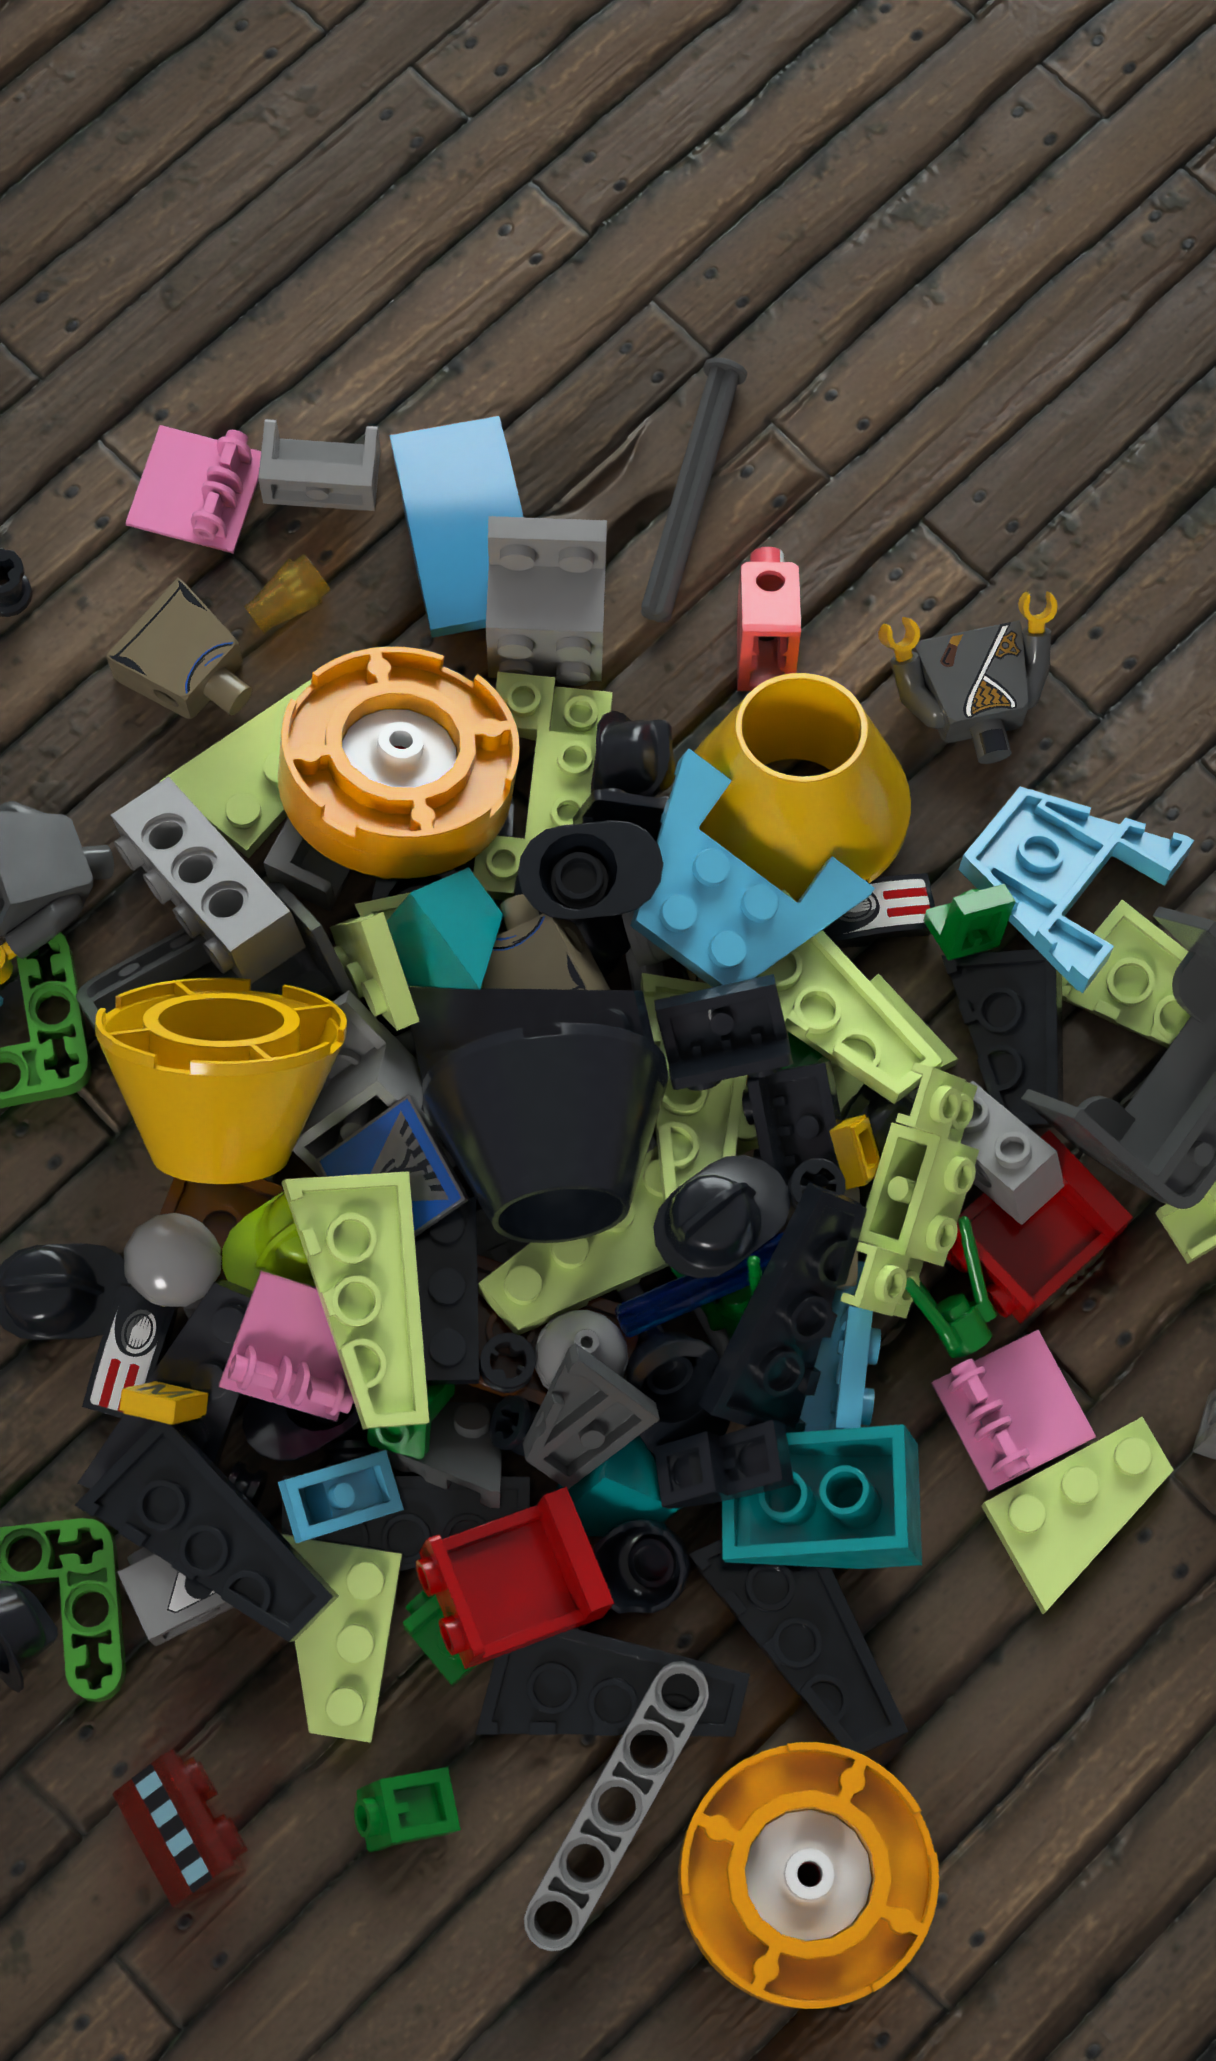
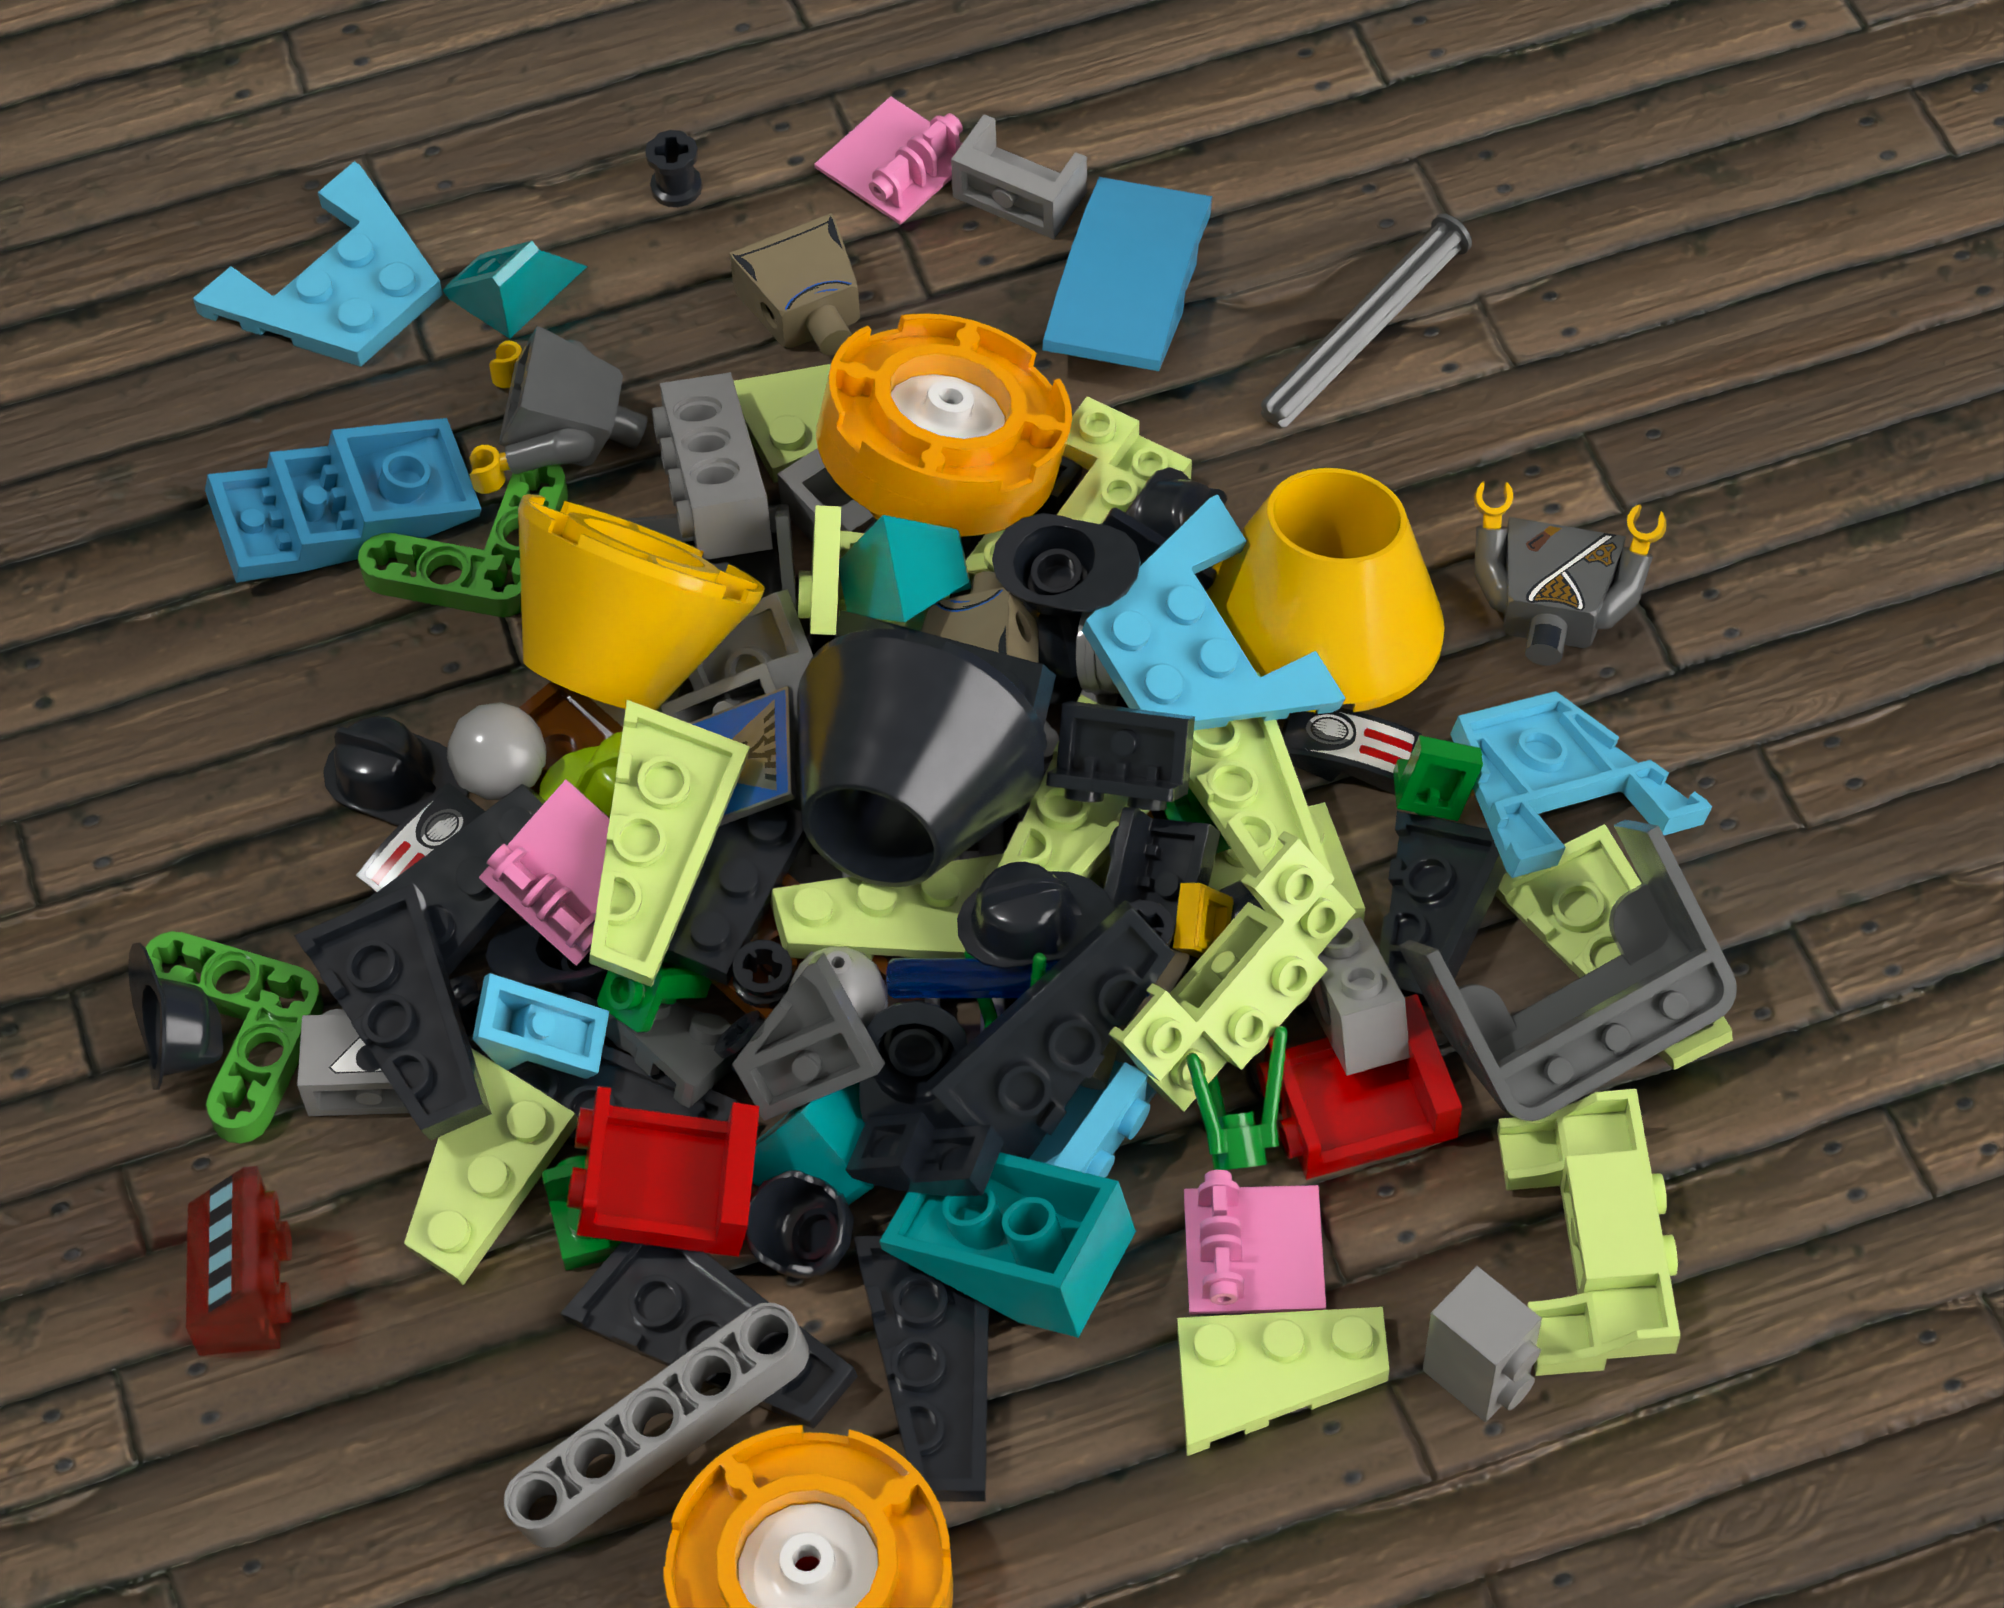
camera: 30 degrees right, 15 degrees down
yellow tile [119,1381,209,1425] -> none
clear yellow cone [244,554,331,634] -> none
green bracket [354,1767,461,1852] -> none
light grey bracket [486,516,607,686] -> none
coral torso [737,547,801,691] -> none

